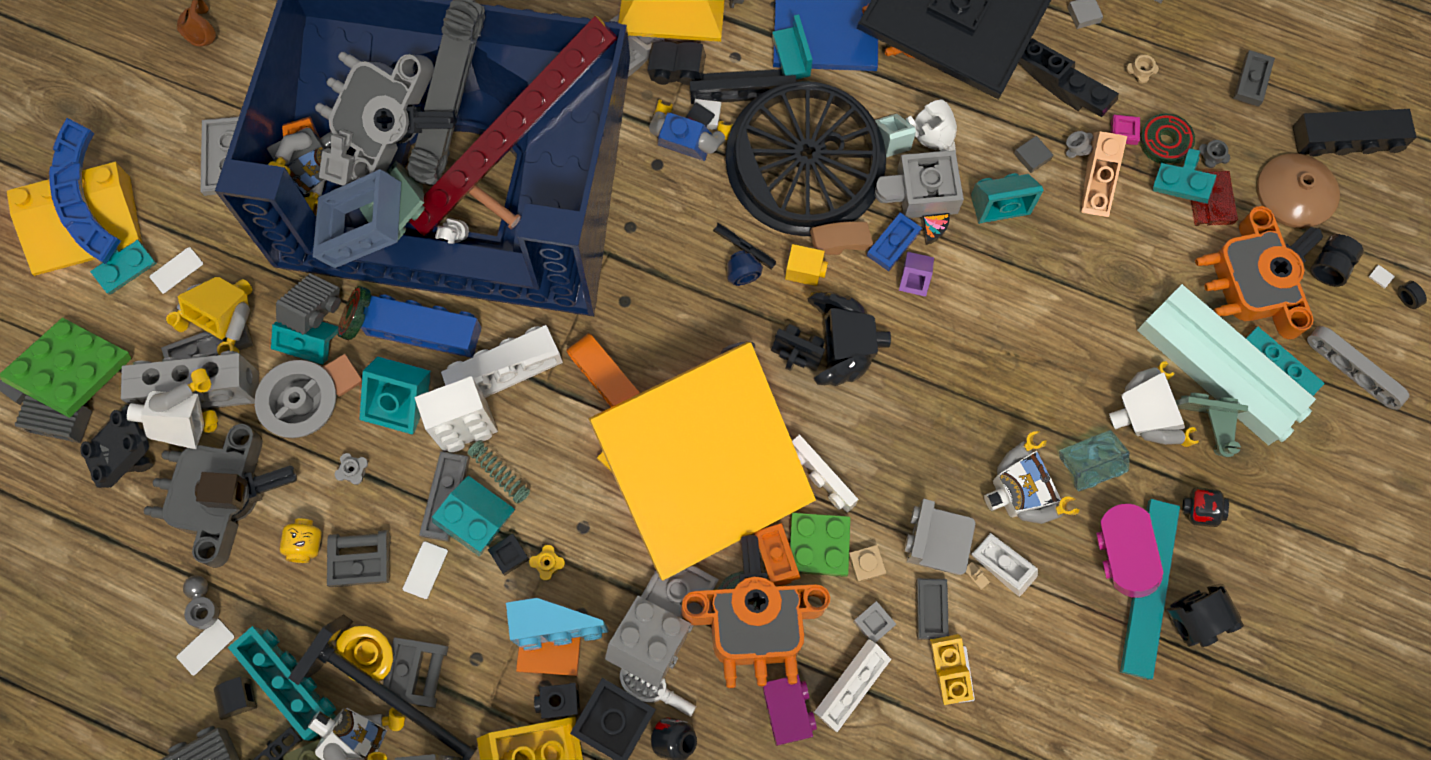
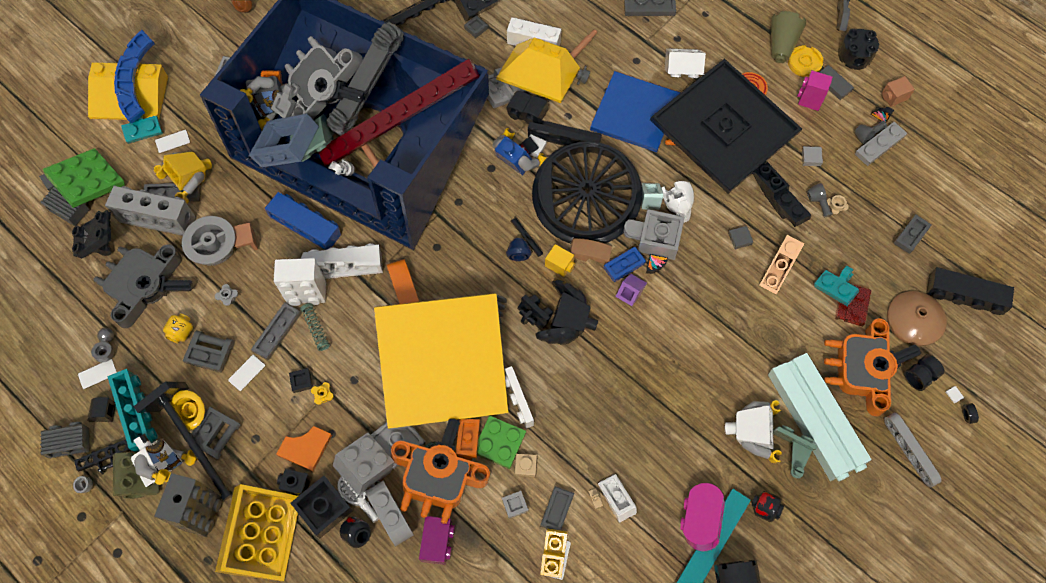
camera: 20 degrees right, 5 degrees down
white torso [127,368,218,449] -> none
dark brown brick [195,472,247,510] -> none
teal panel [271,321,339,365] -> none
dark grey brick [276,273,341,335] -> none
clear green tile [338,286,371,341] -> none
teal slope [359,356,431,435] -> none
teal slope [432,475,515,557] -> none
medium azure slope [506,598,609,651] -> none
teal panel [772,14,813,79] -> none
white plate [814,639,891,732] -> none
light grey bracket [904,499,975,575] -> none
teal slope [971,173,1044,224] -> none
torso [984,431,1080,524] -> none
clear light blue bracket [1059,430,1130,491] -> none
light grey plate [1066,131,1094,158] -> none
dark pink tile [1111,115,1140,145] -> none
clear green tile [1140,113,1195,164] -> none
dark grey plate [1198,140,1230,168] -> none
teal plate [1245,326,1325,396] -> none
none -> light grey brick [365,481,414,547]
none -> dark grey bar [807,183,833,218]

